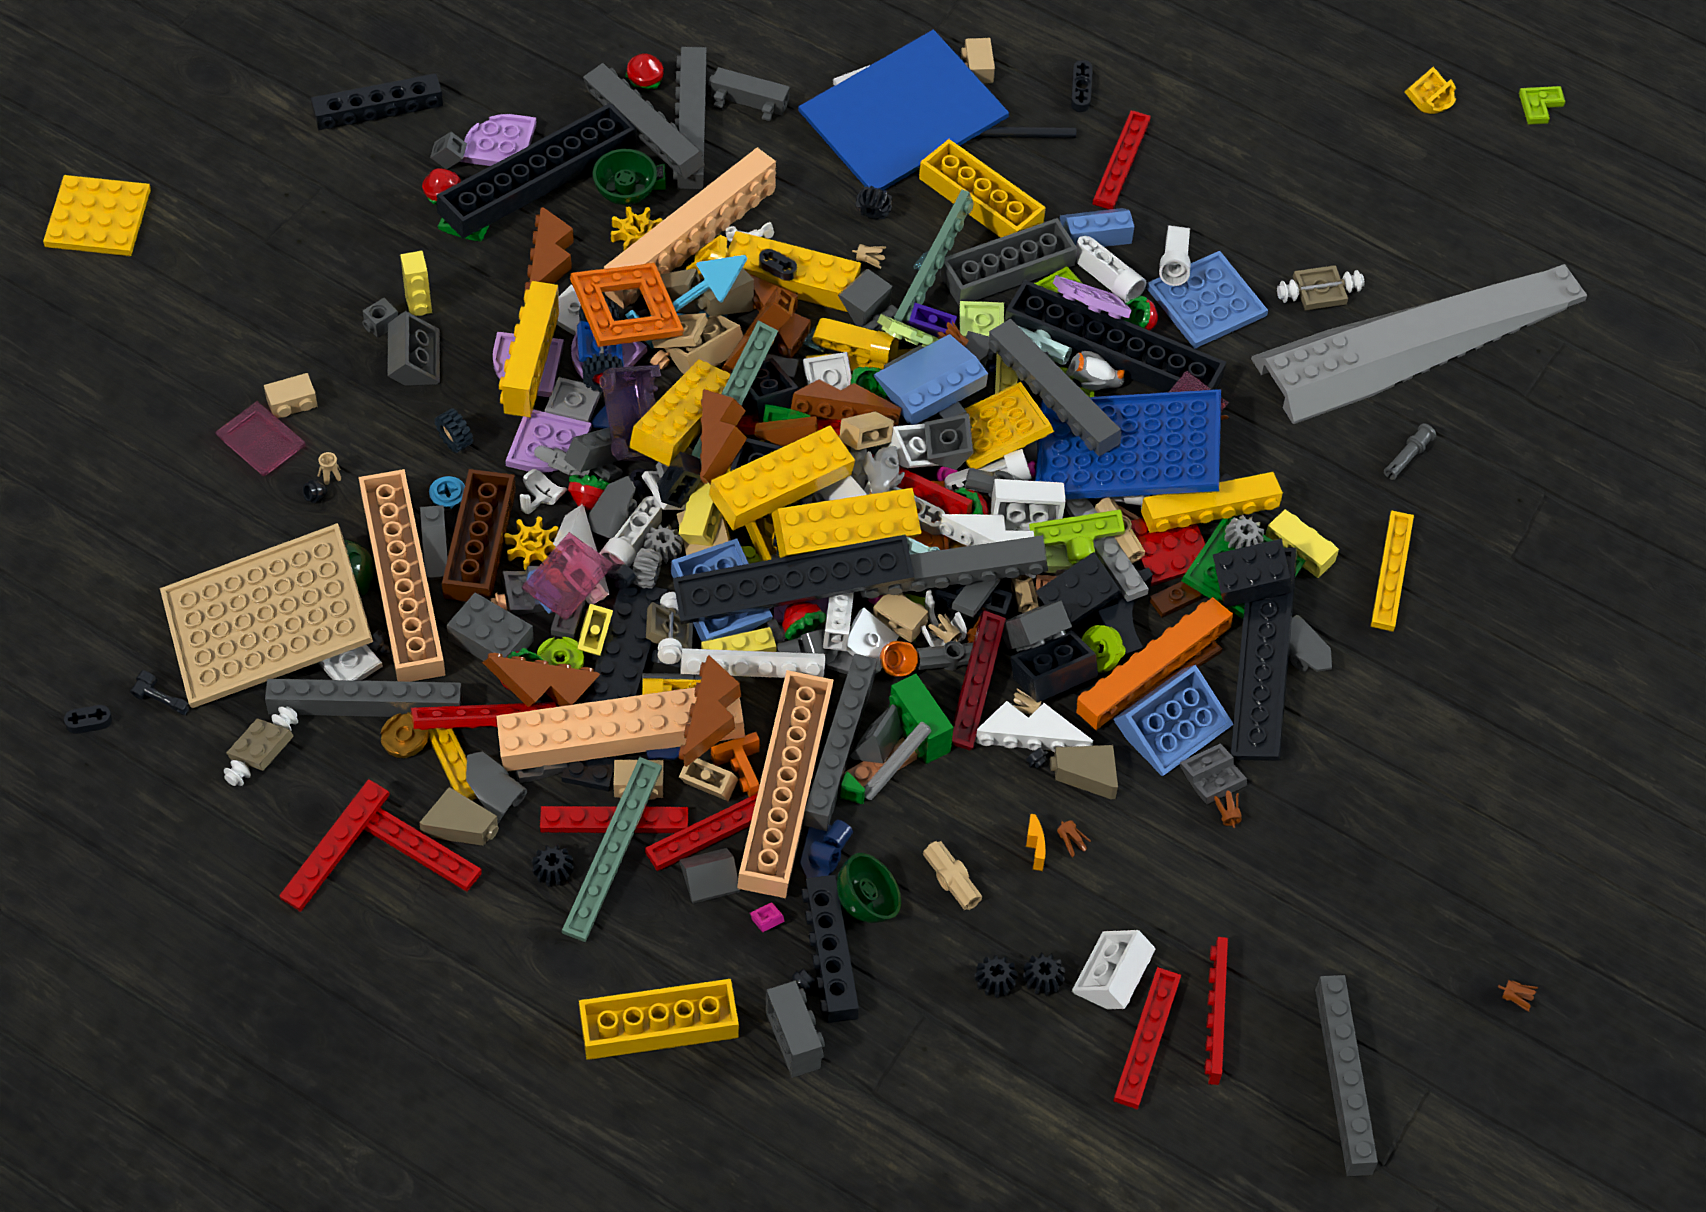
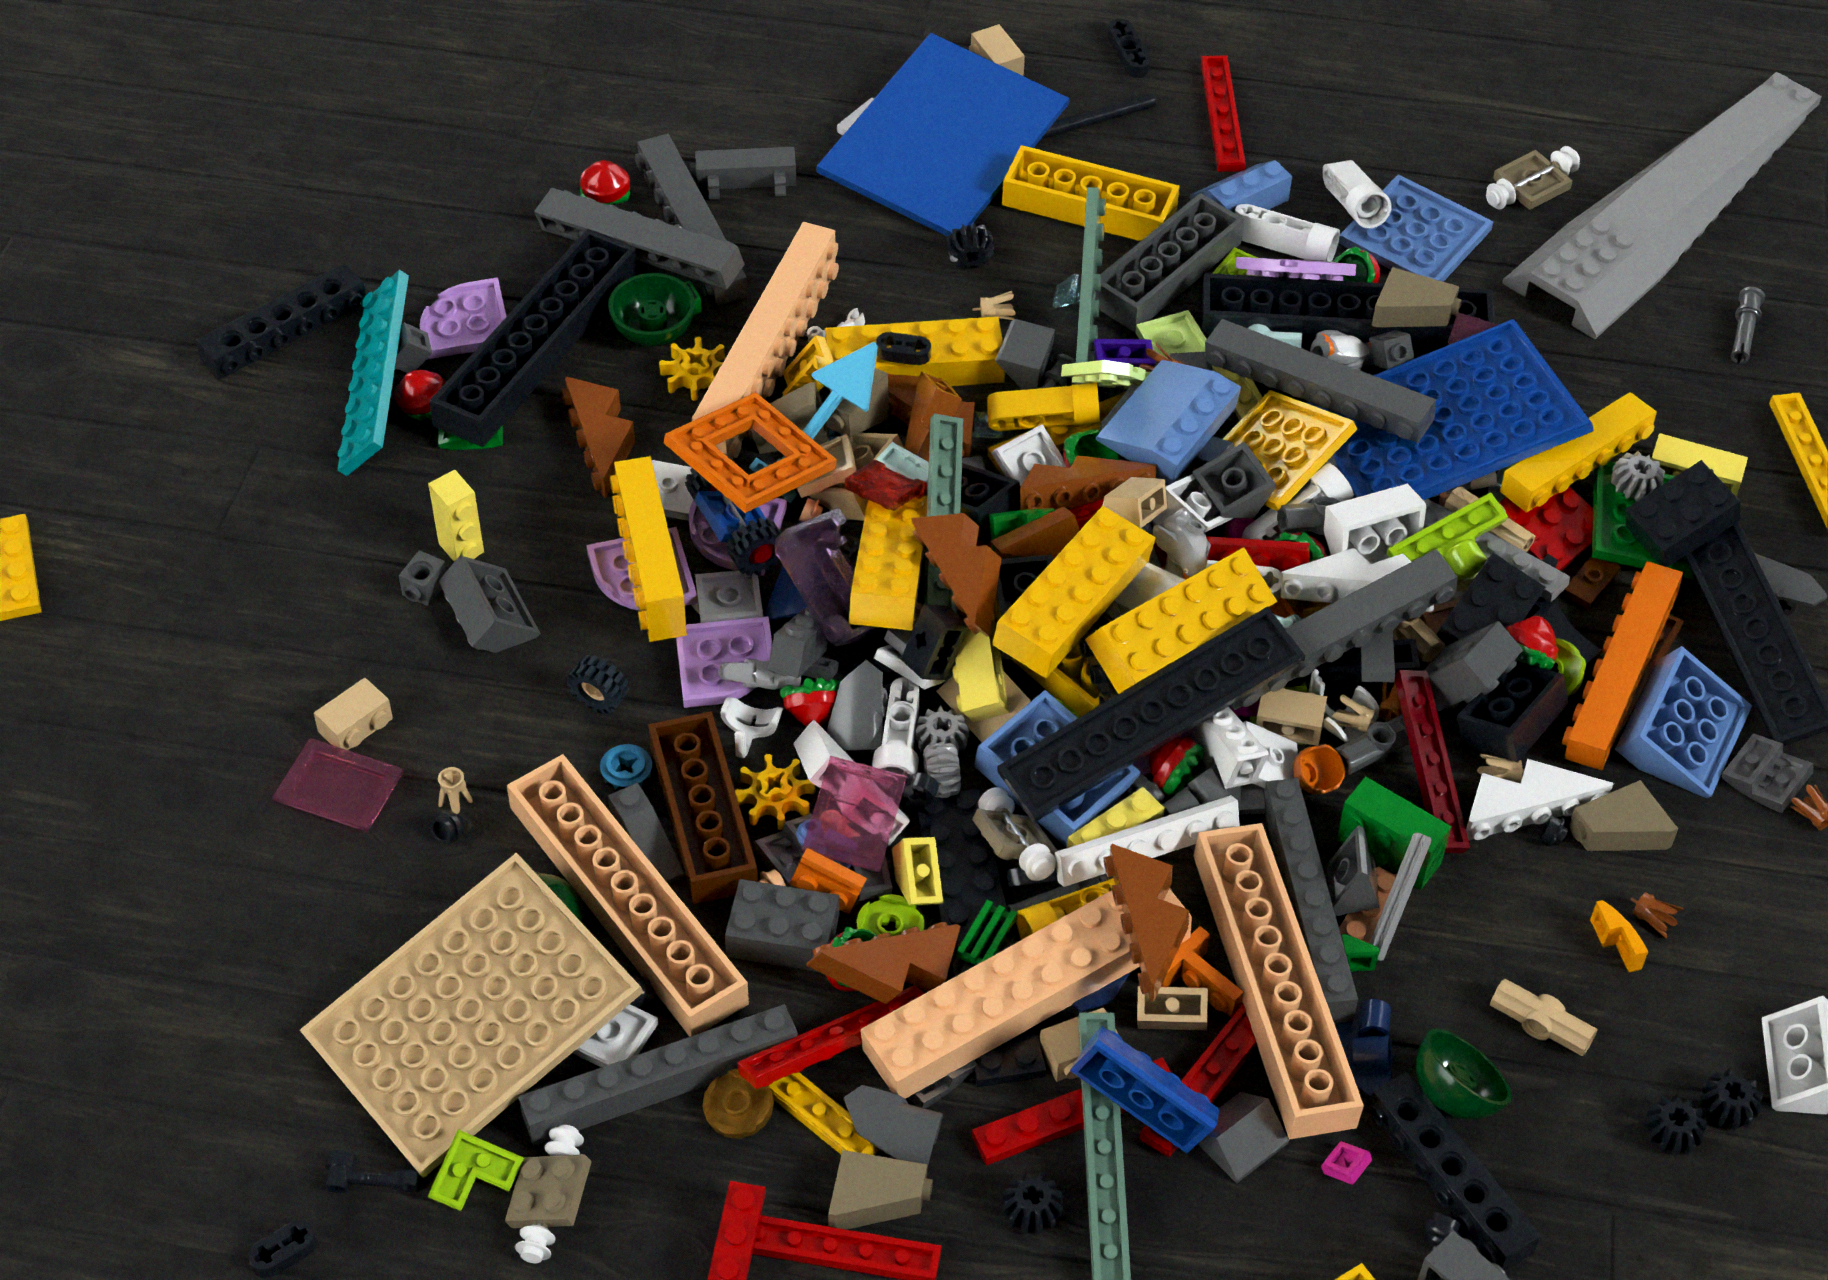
camera: 20 degrees left, 5 degrees down
none -> teal plate [337,270,409,476]
none -> lime tile [428,1129,524,1211]
none -> orange plate [789,848,867,914]
none -> clear red plate [845,460,927,511]
none -> light aqua plate [873,442,929,495]
none -> green tile [957,900,1017,965]
none -> blue slope [1070,1026,1219,1154]
none -> dark grey brick [1369,330,1414,369]
none -> dark tan slope [1372,267,1462,327]
none -> red hair [1506,616,1559,670]

